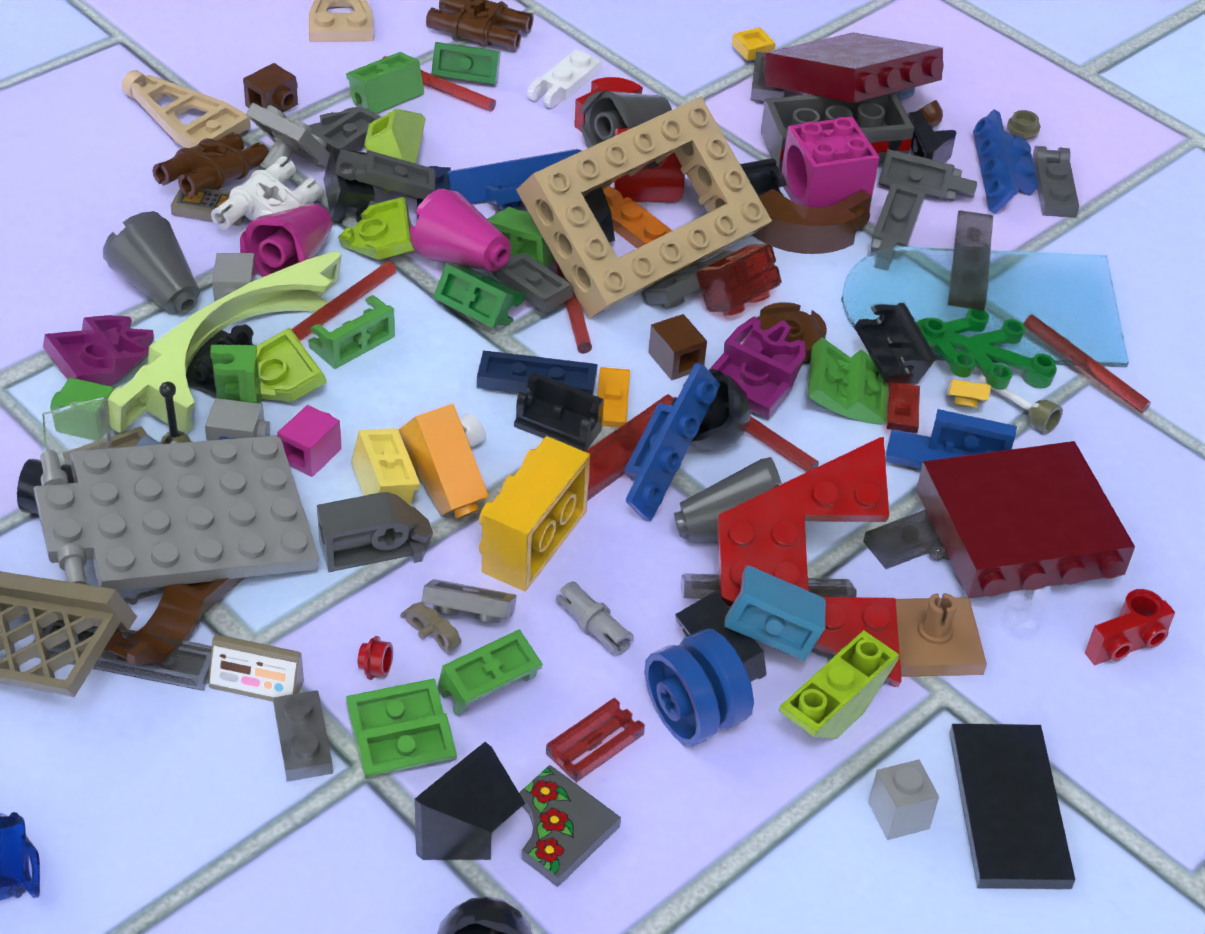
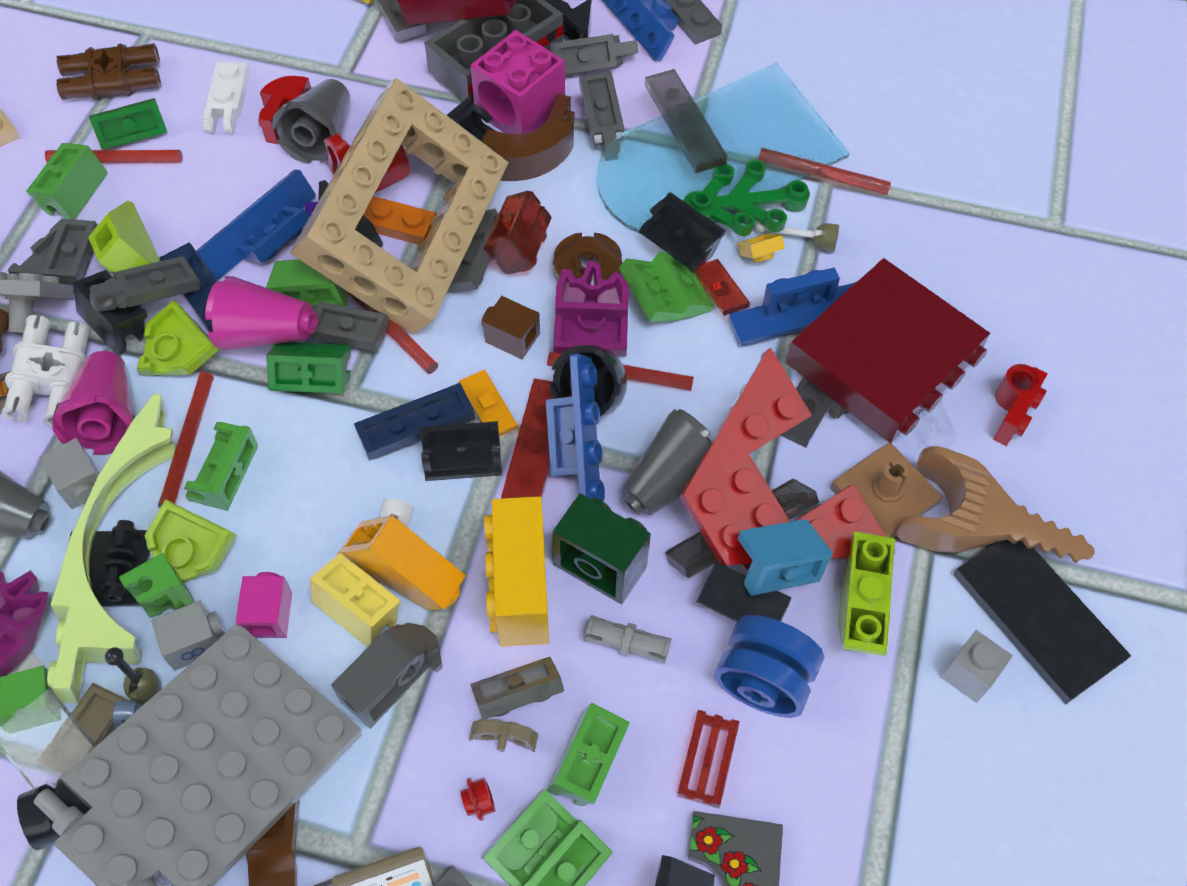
camera: 30 degrees left, 15 degrees up
none -> dark green brick [552,493,651,605]
none -> medium nougat animal [896,446,1095,563]

